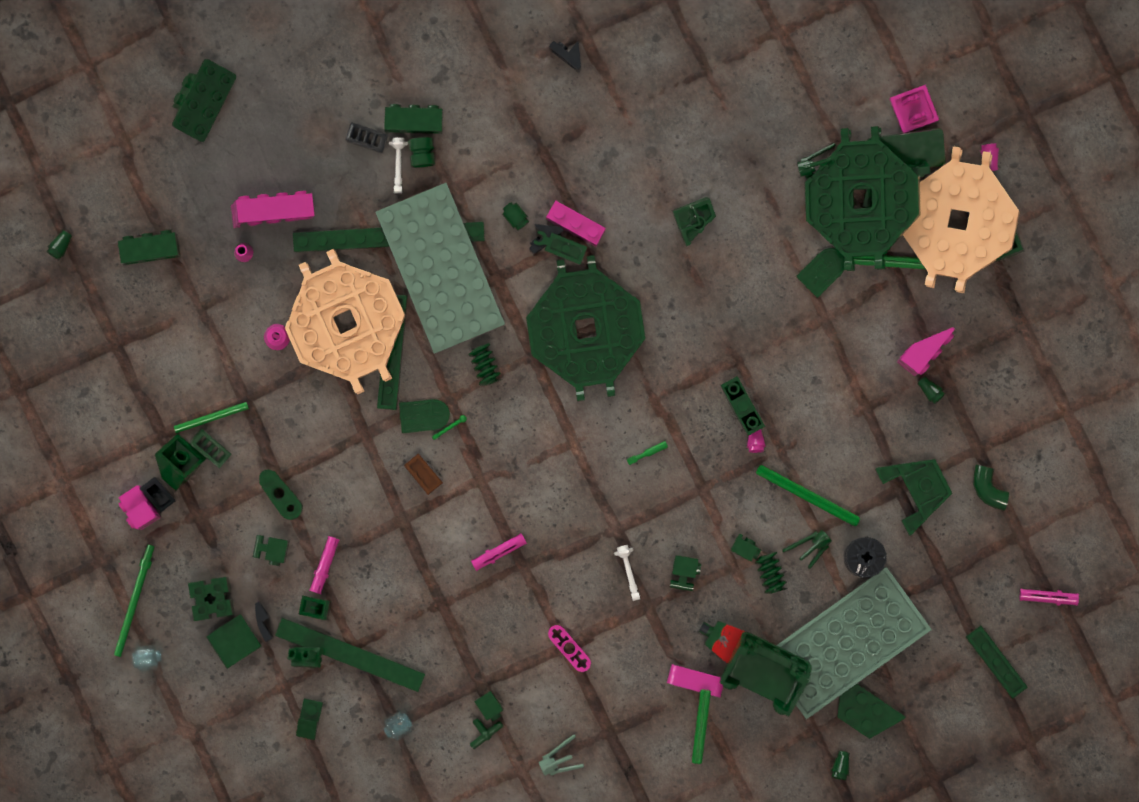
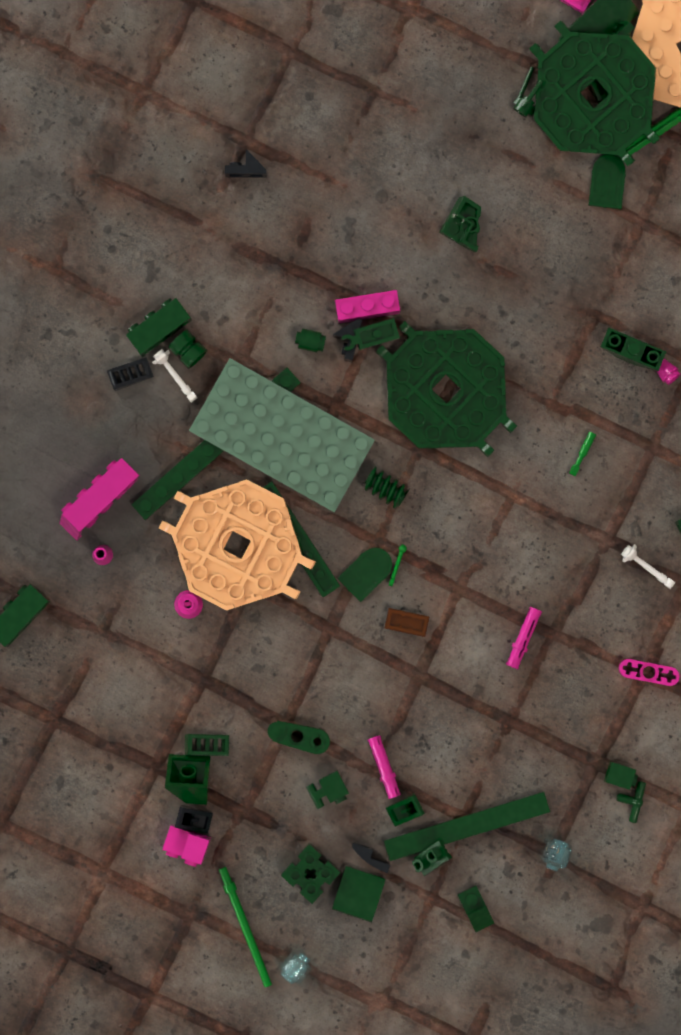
camera: 35 degrees left, 0 degrees up
green bar [174,402,249,433] -> none

